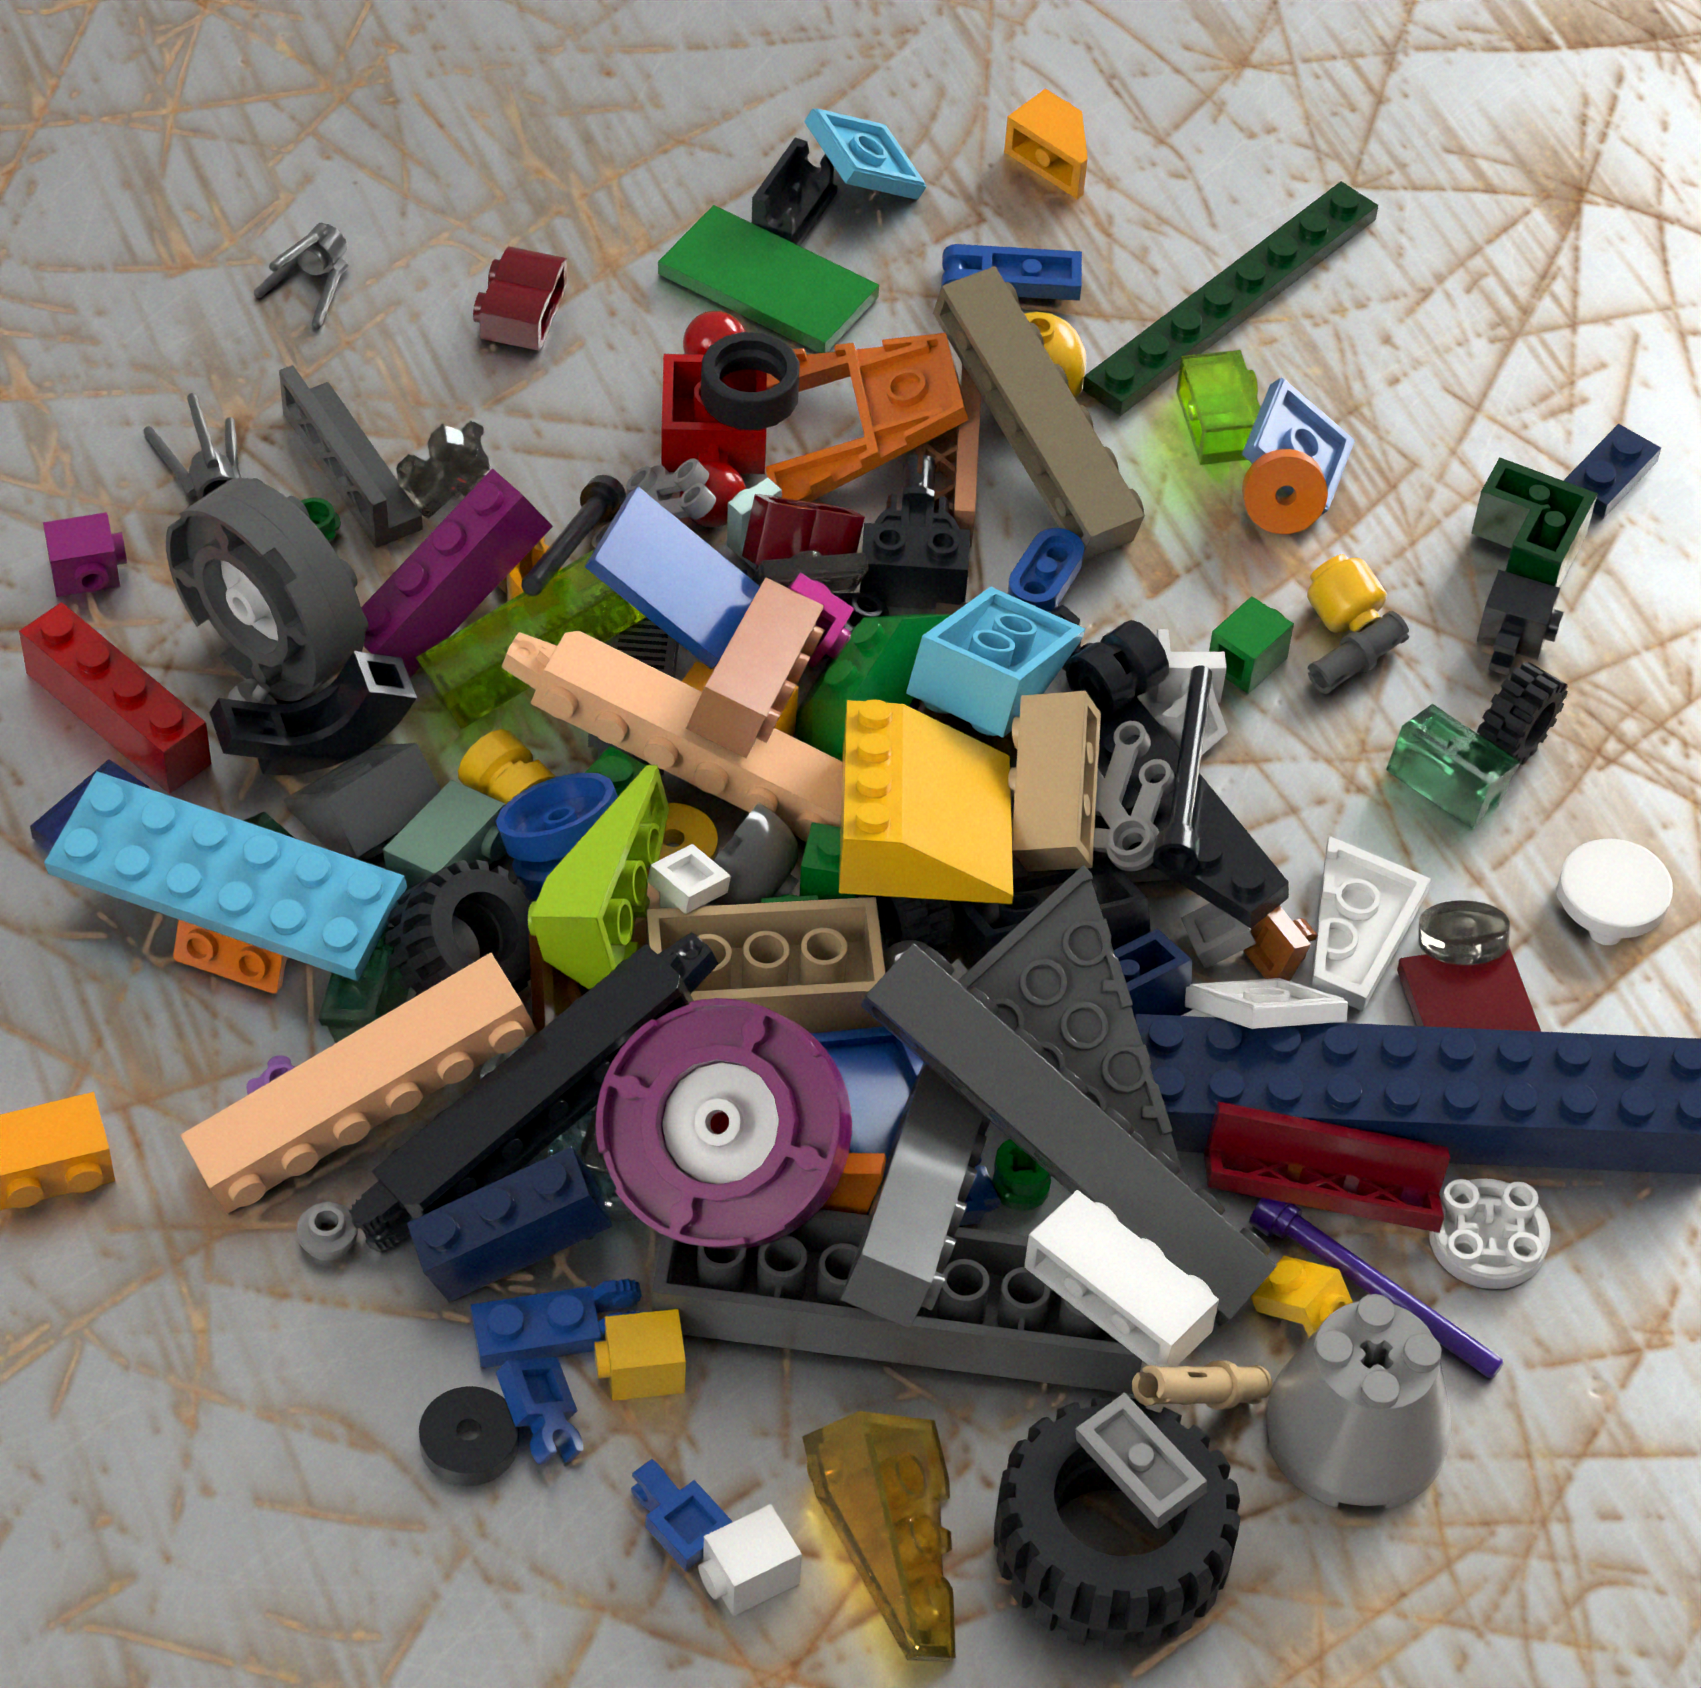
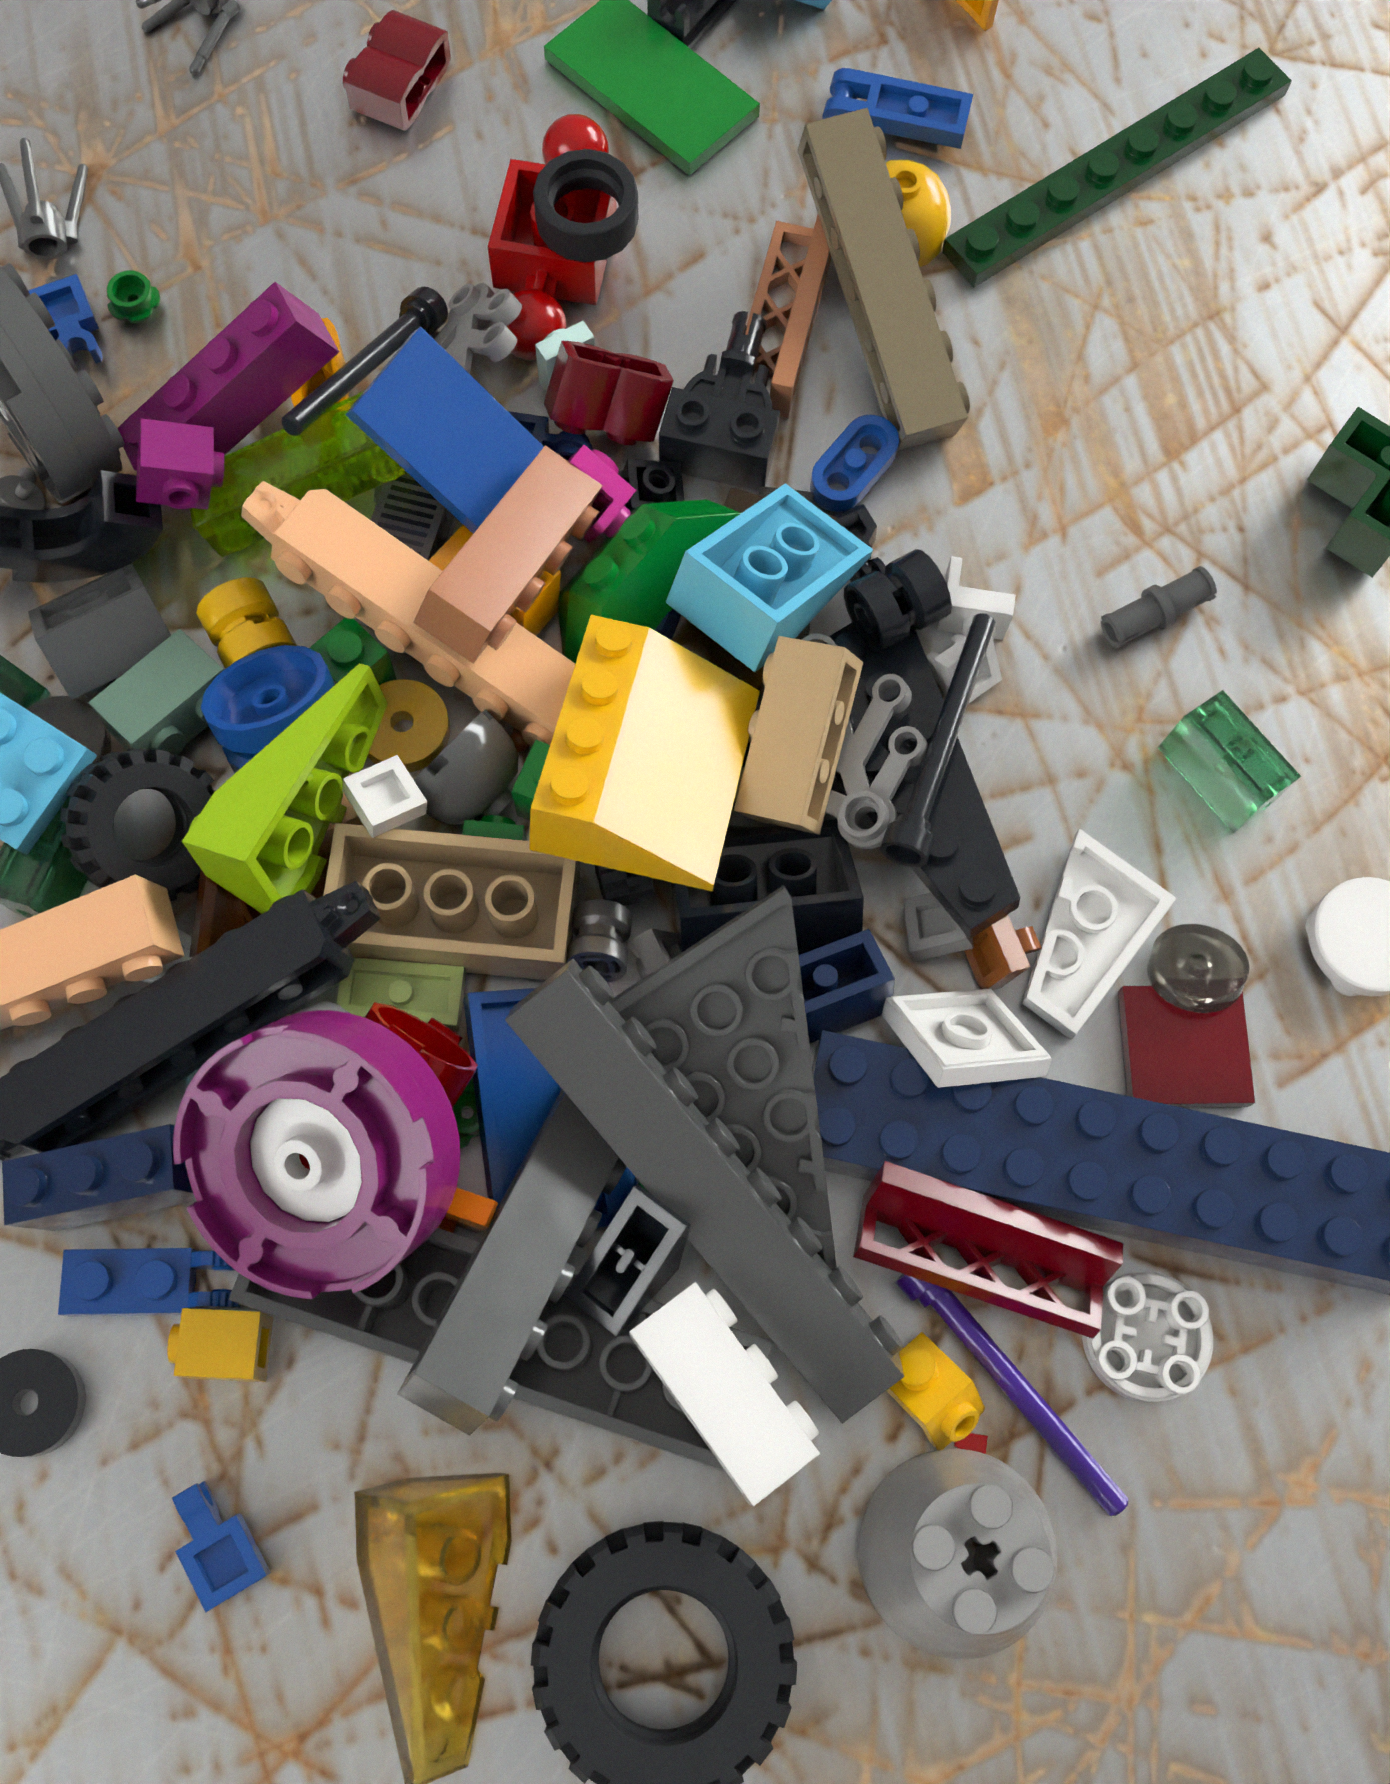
camera: 10 degrees right, 20 degrees up
dark grey fence [279,365,423,548] -> none
clear smoke hips [396,420,491,519] -> none
blue plate [495,1357,583,1465] -> none
white brick [698,1504,802,1617] -> none
clear smoke plate [752,551,869,593] -> none
orange wing [765,333,969,502] -> none
light grey plate [1076,1392,1207,1529] -> none
tan pin [1132,1360,1272,1410] -> none
clear neon green brick [1176,350,1261,465] -> none
green brick [1209,596,1294,694] -> none
medium blue tile [1242,377,1355,515] -> none
orange piece [1242,449,1328,534] -> none
yellow head [1307,554,1387,633] -> none
black tyre [1476,661,1568,768] -> none
black brick [1477,570,1564,676] -> none
none -> magenta brick [136,418,224,510]
none -> black slope [565,1185,691,1336]

